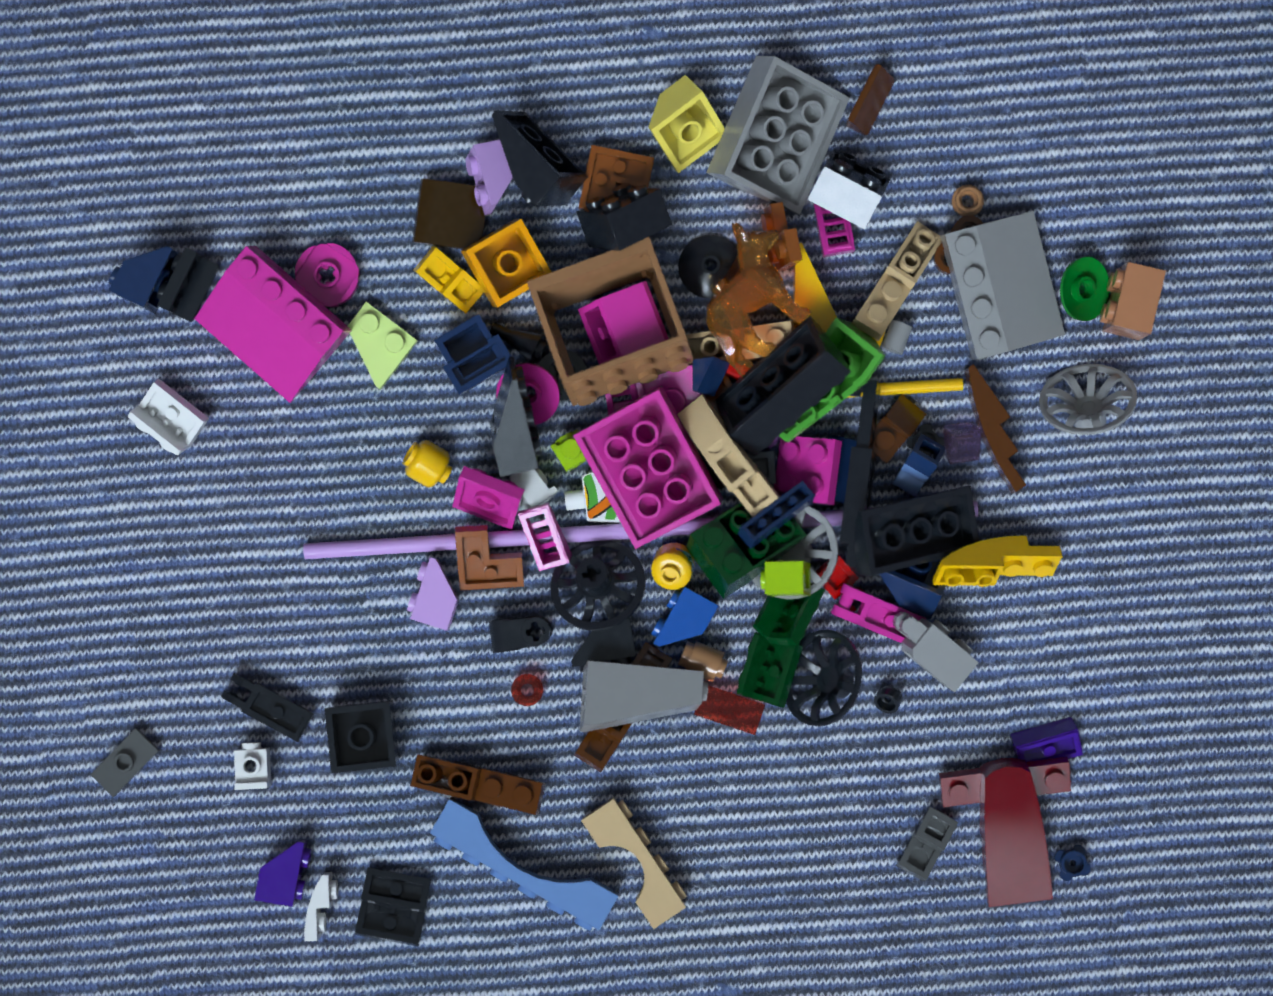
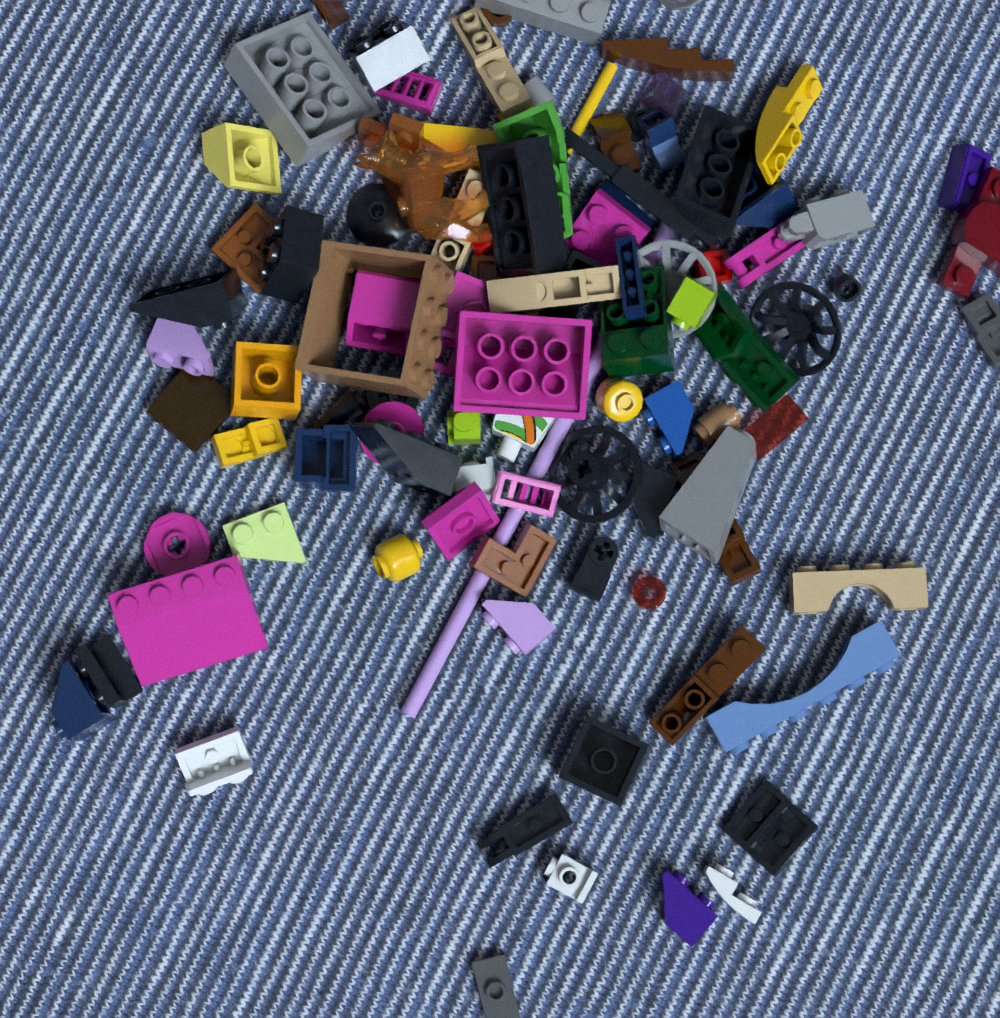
camera: 60 degrees left, 5 degrees down
dark blue slope [693,357,729,397] -> none

